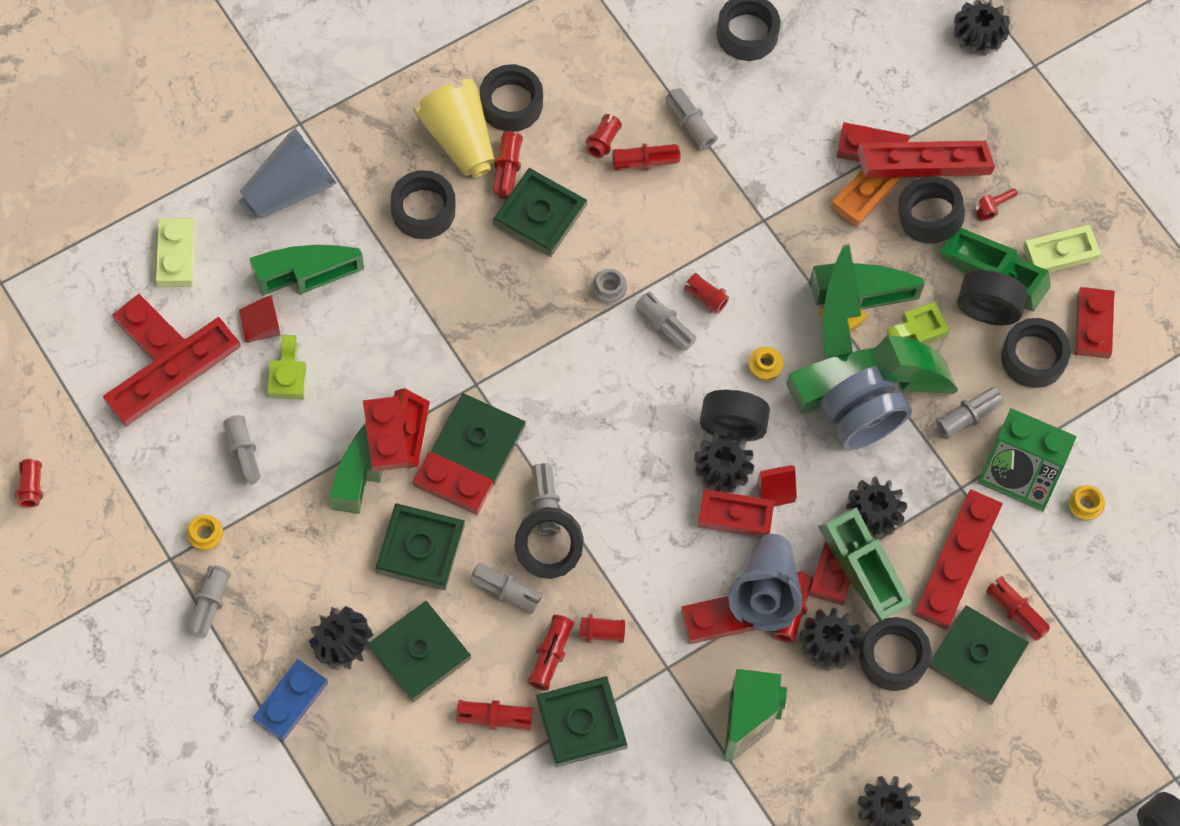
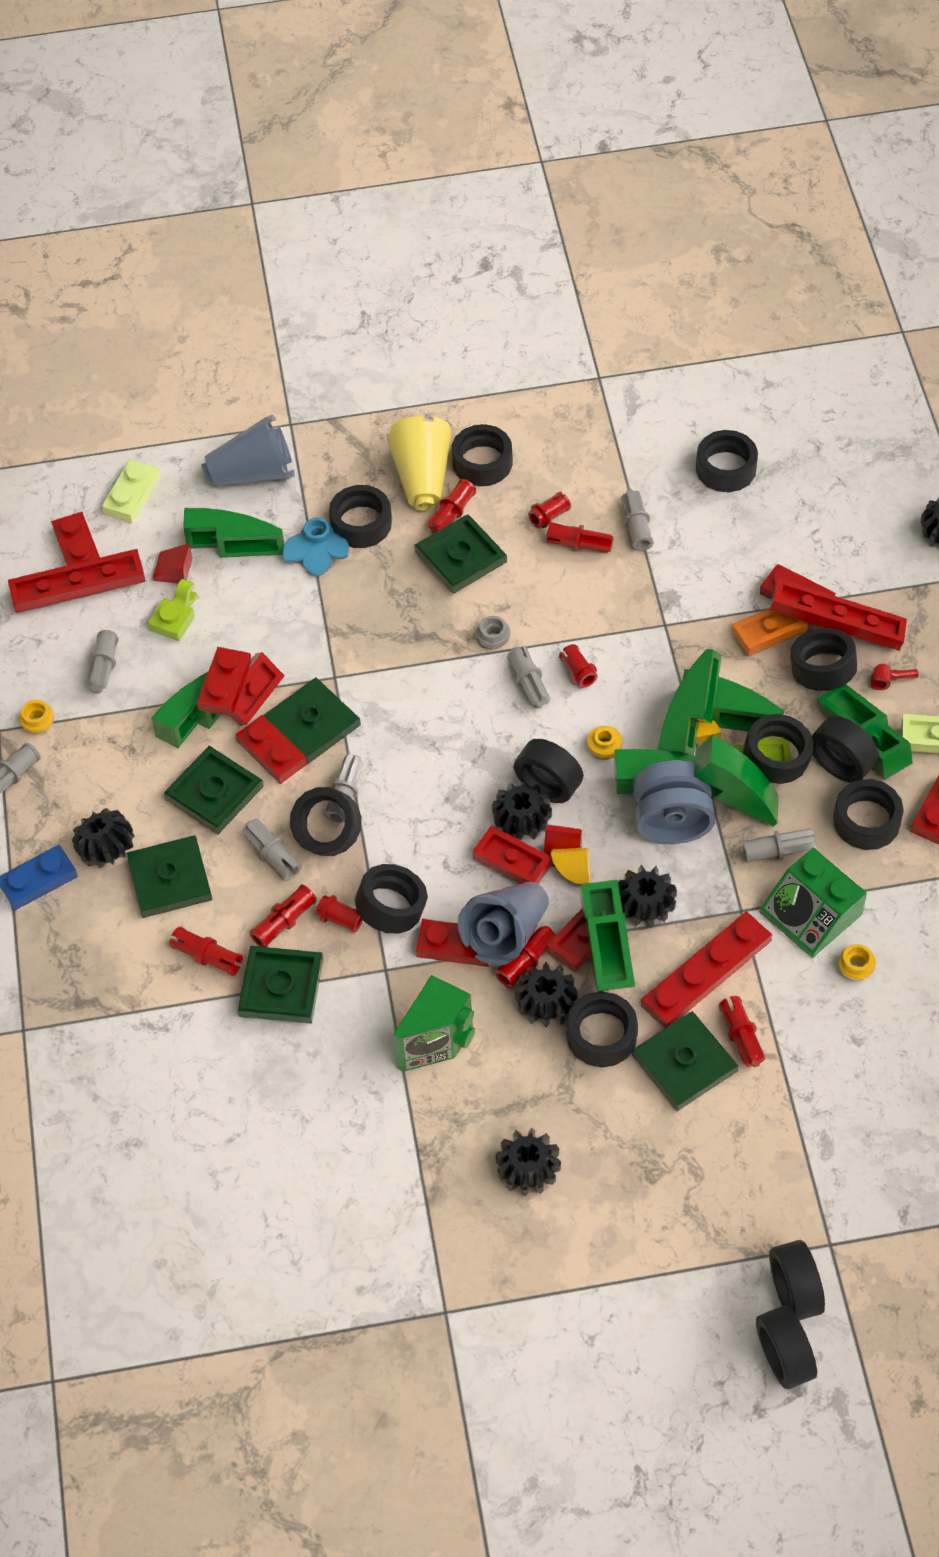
camera: 30 degrees right, 10 degrees down
none -> dark azure plate [283,517,349,576]
none -> black tyre [354,864,428,934]
none -> yellow tile [551,848,592,885]
none -> black tyre [743,714,813,784]

